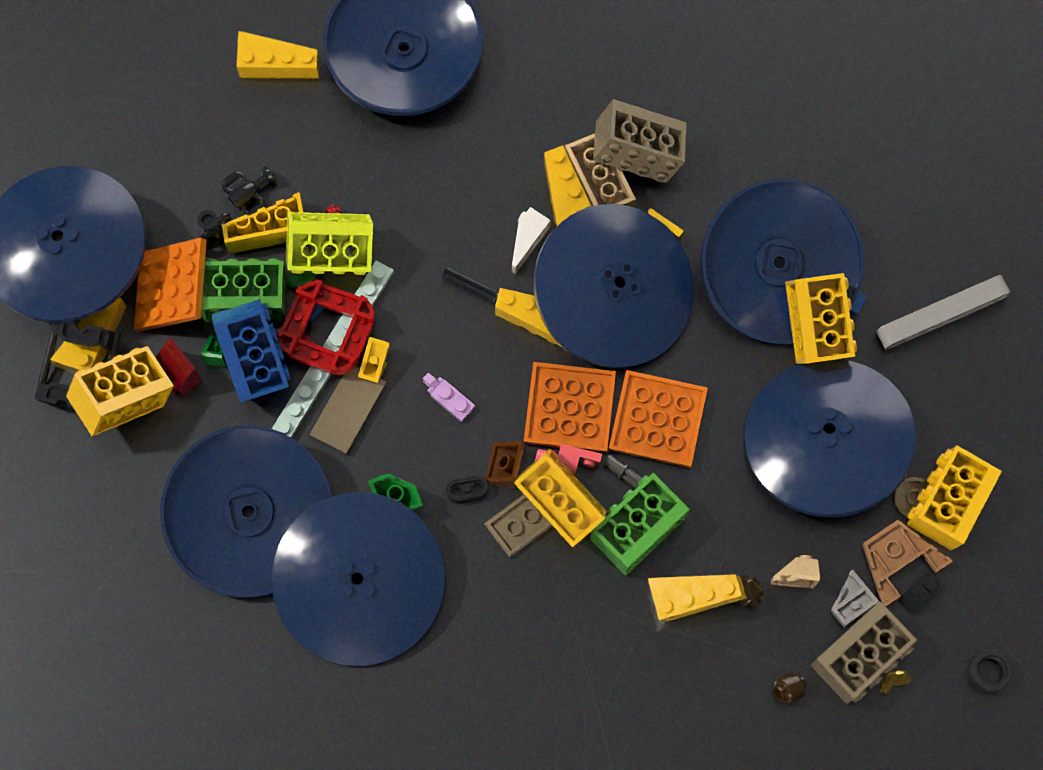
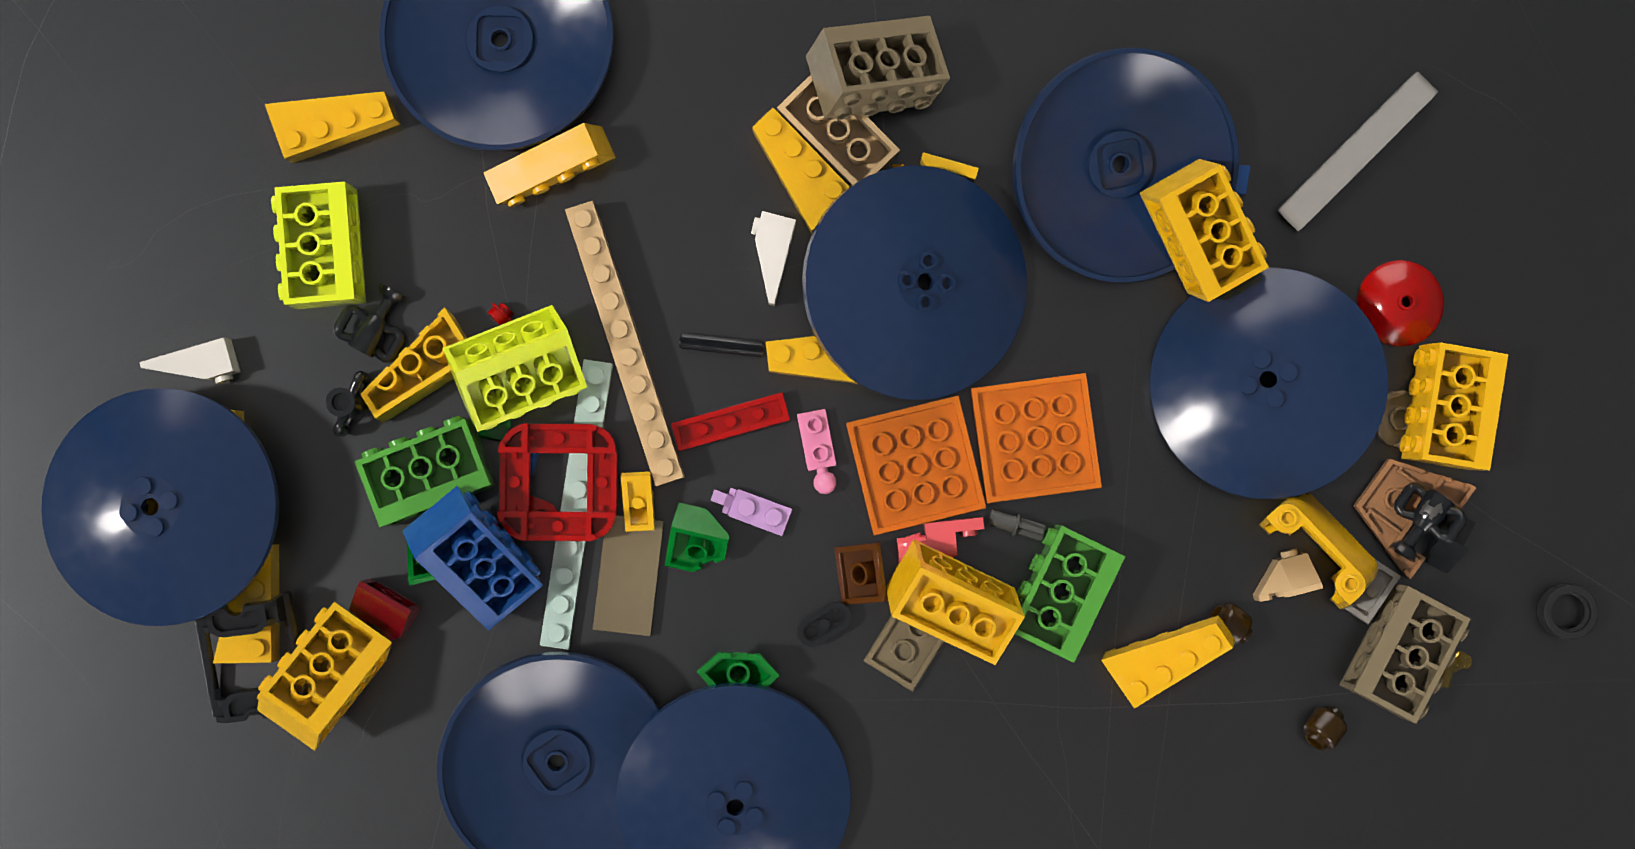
camera: 25 degrees left, 15 degrees up
orange plate [134,238,207,332] -> none
none -> white slope [139,338,241,384]
none -> neon yellow brick [271,181,366,309]
none -> yellow wedge [484,123,616,208]
none -> tan brick [565,201,685,486]
none -> green slope [665,502,729,572]
none -> red plate [671,392,790,451]
none -> bright pink plate [797,409,837,494]
none -> yellow windscreen [1259,493,1378,609]
none -> red dish [1356,260,1444,347]
none -> black piece [1389,483,1467,562]

